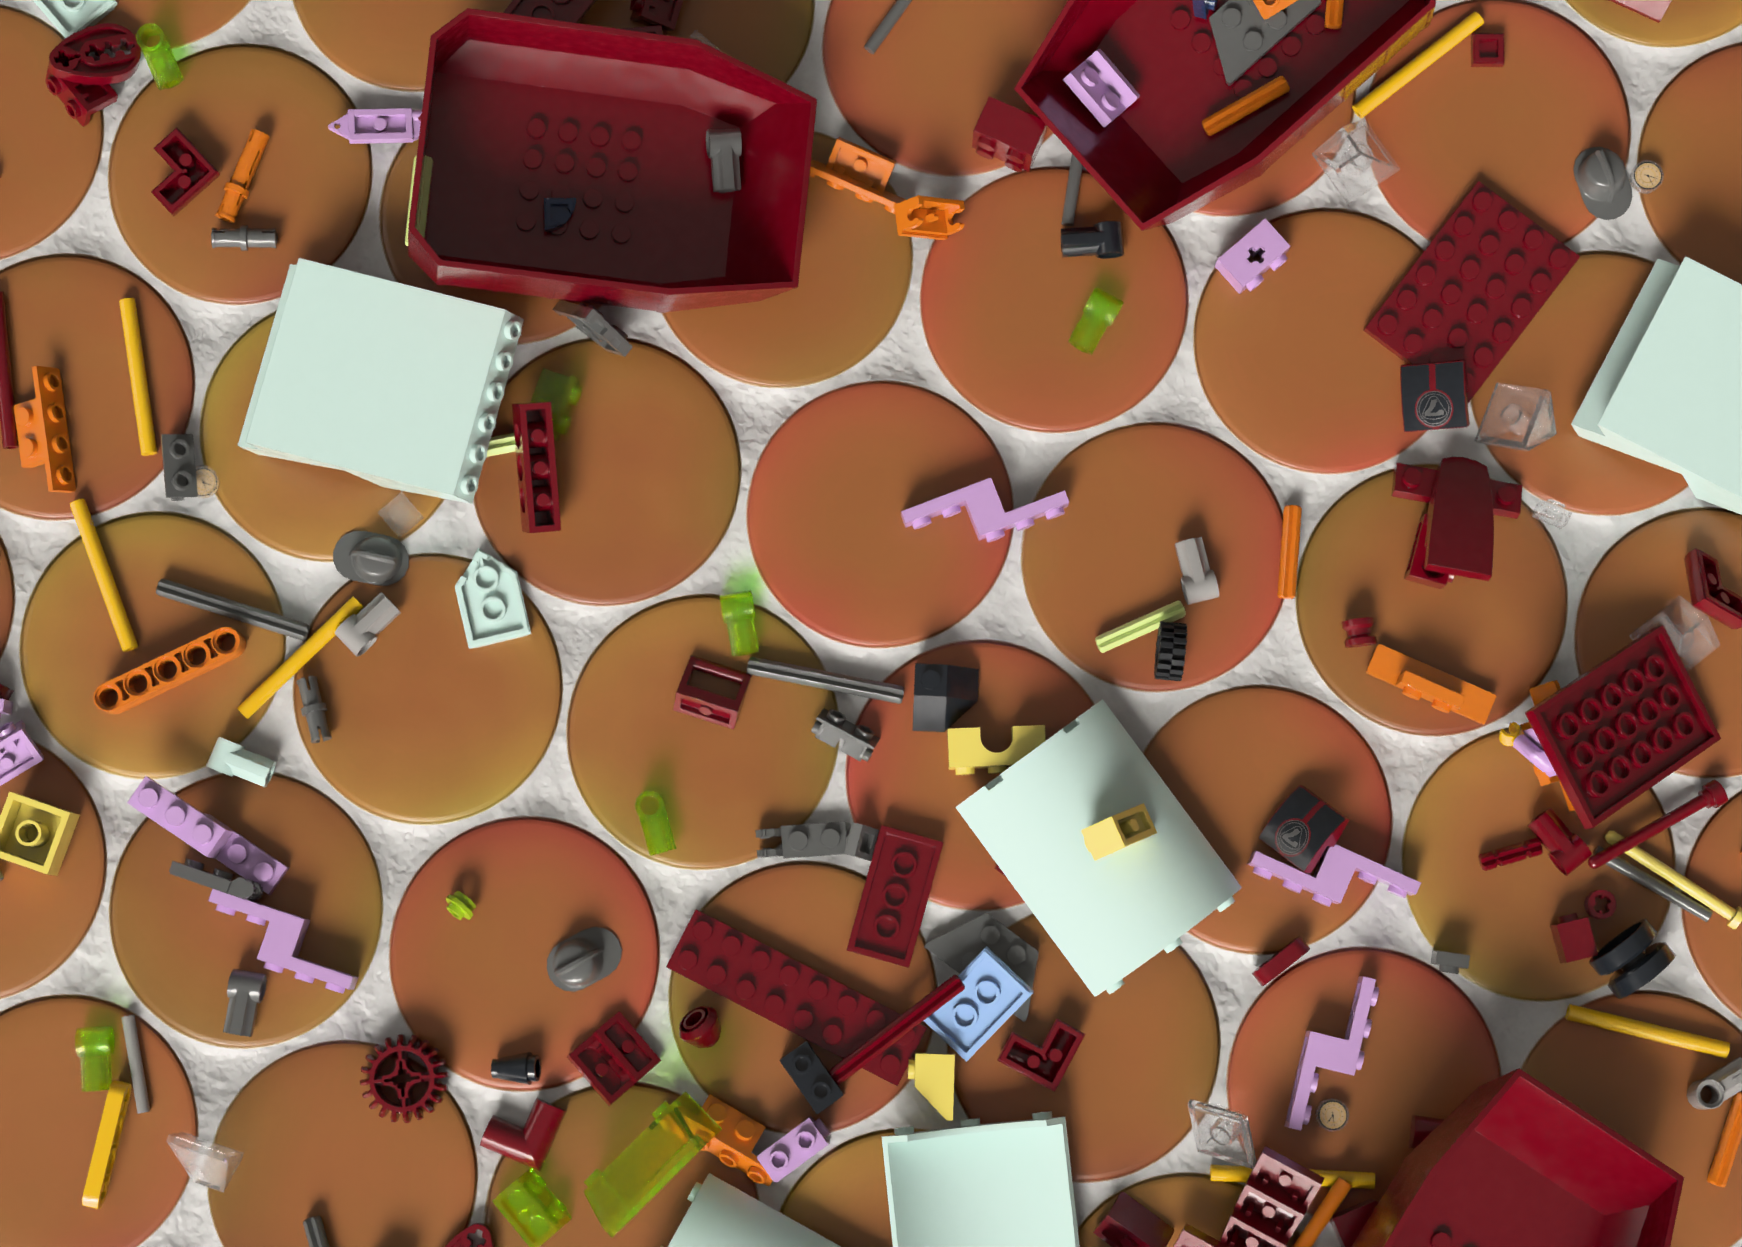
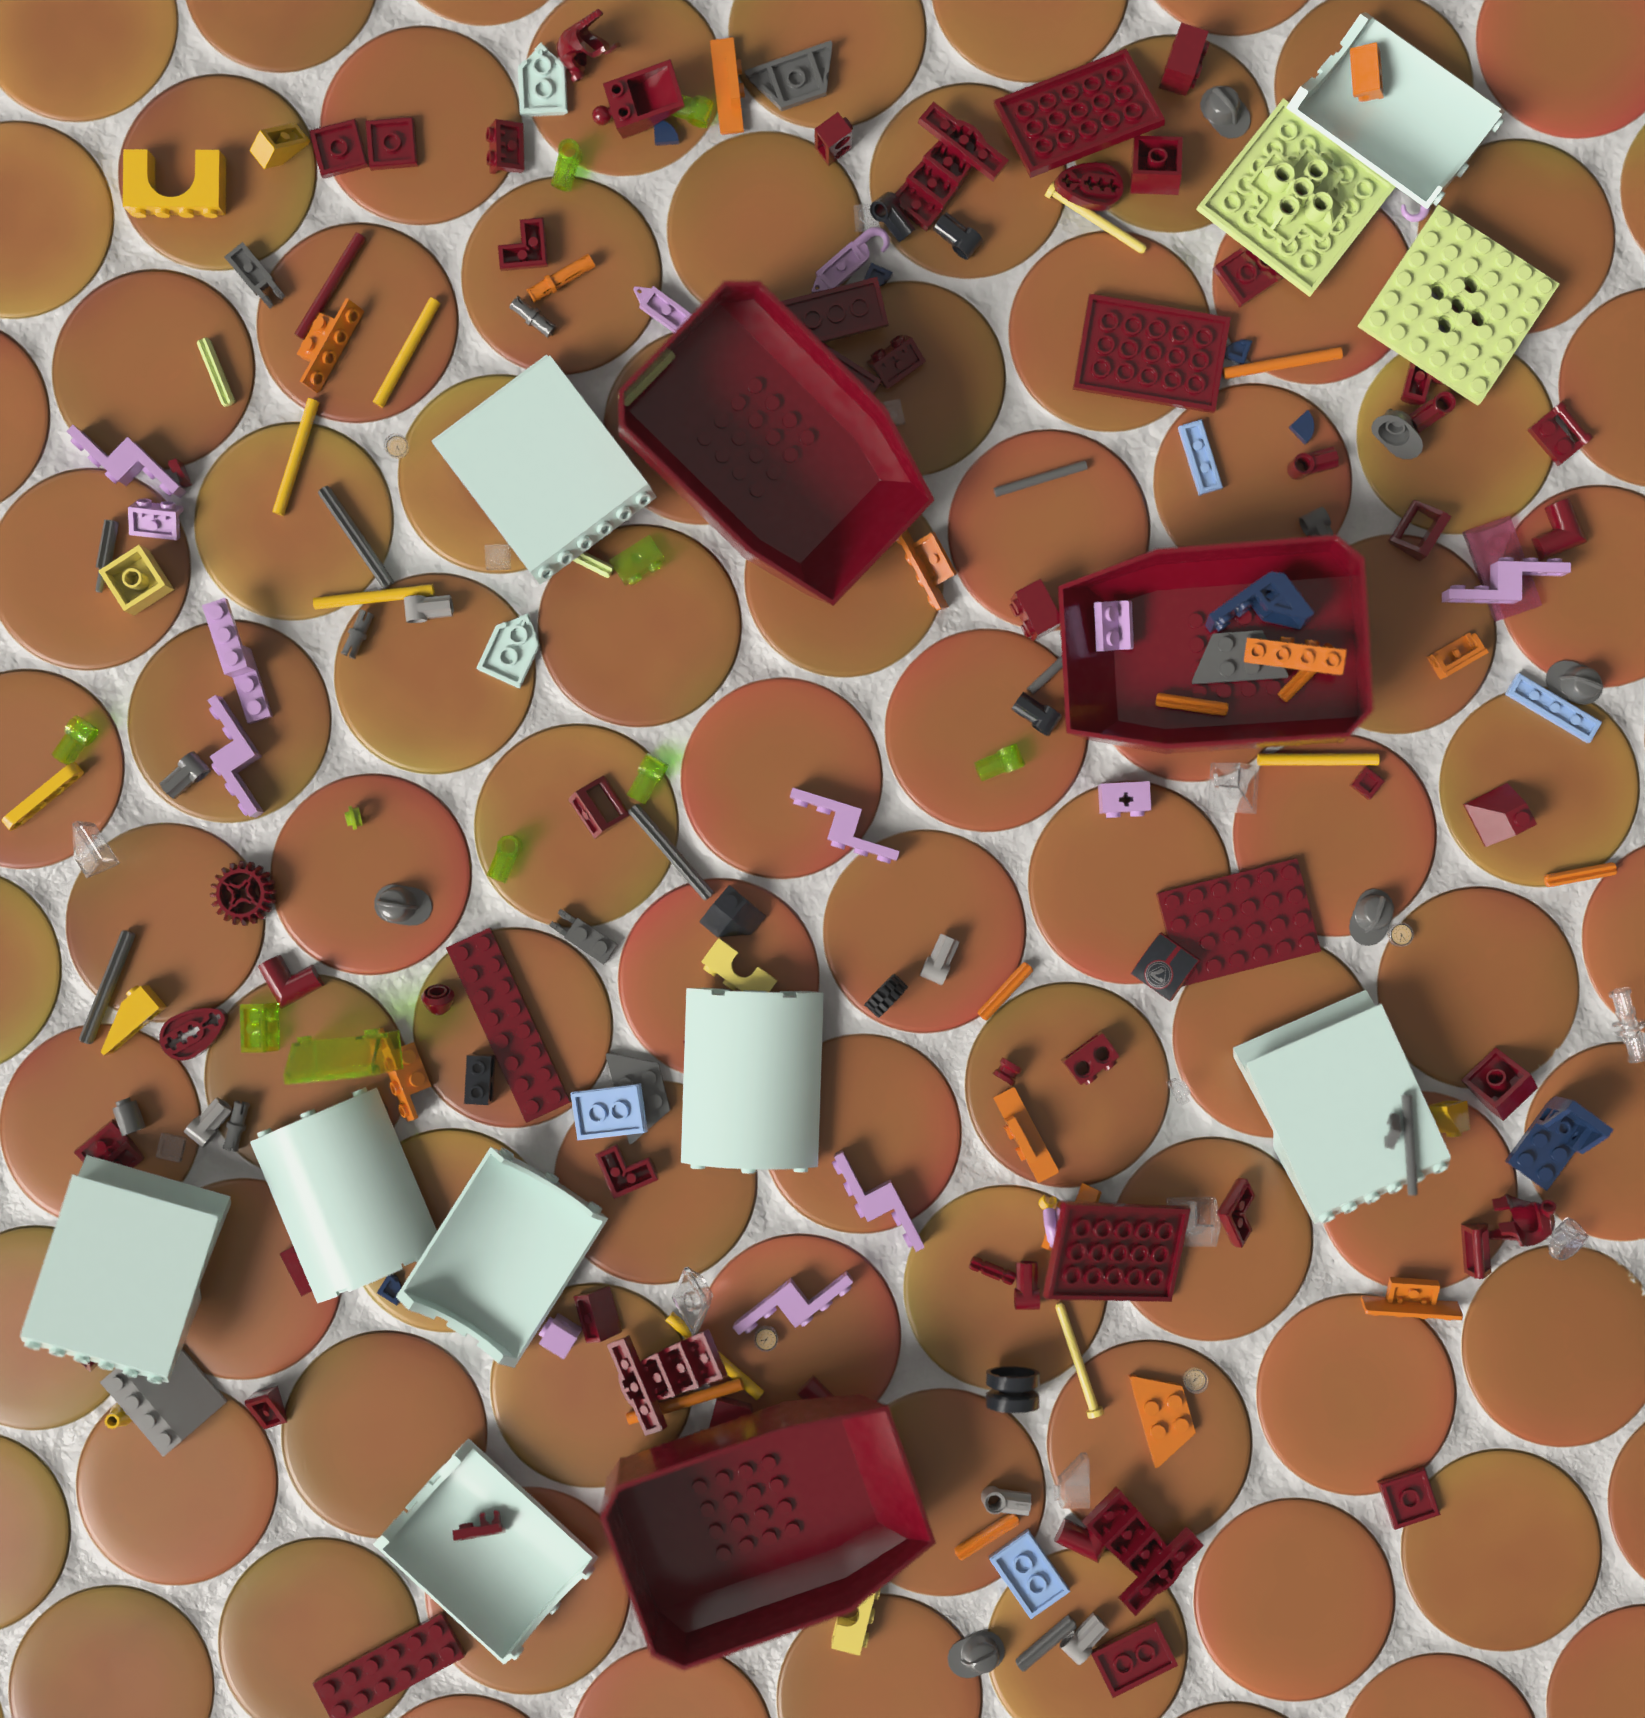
camera: 35 degrees right, 5 degrees up
dark red piece [48,23,141,85] -> none
orange beam [93,627,246,714] -> none
light grey bar [121,1015,150,1114] -> none
dark grey hinge [161,434,198,501] -> none
dark grey hinge [169,858,264,901] -> none
light aqua piece [206,737,277,787] -> none
dark grey piece [333,531,409,586] -> none
black cone [491,1052,541,1085] -> none
dark red brick [512,401,561,533] -> none
dark blue tile [544,198,576,232] -> none
dark grey wing [552,300,633,357] -> none
dark red slope [567,1011,662,1106] -> none
dark grey piece [706,128,742,193] -> none
lavender bracket [757,1116,831,1182] -> none
hinge [811,708,880,762] -> none
dark red axle [829,975,965,1085] -> none
dark grey plate [844,822,879,861] -> none
dark red plate [846,825,944,968] -> none
orange hinge [894,195,965,240] -> none
light yellow slope [908,1053,955,1121] -> none
light yellow slope [1081,803,1157,861] -> none
yellowish green axle [1095,601,1186,653] -> none
dark red beam [1252,936,1310,986] -> none
black slope [1258,785,1350,874] -> none
dark red slope [1391,456,1523,581] -> none
dark grey plate [1431,951,1470,974] -> none
clear slope [1474,382,1557,451] -> none
dark red brick [1550,913,1598,963] -> none
yellow piece [1565,1004,1730,1058] -> none
dark red bush [1584,890,1617,919] -> none
dark red piece [1588,779,1728,869] -> none
dark grey bar [1592,846,1713,922] -> none

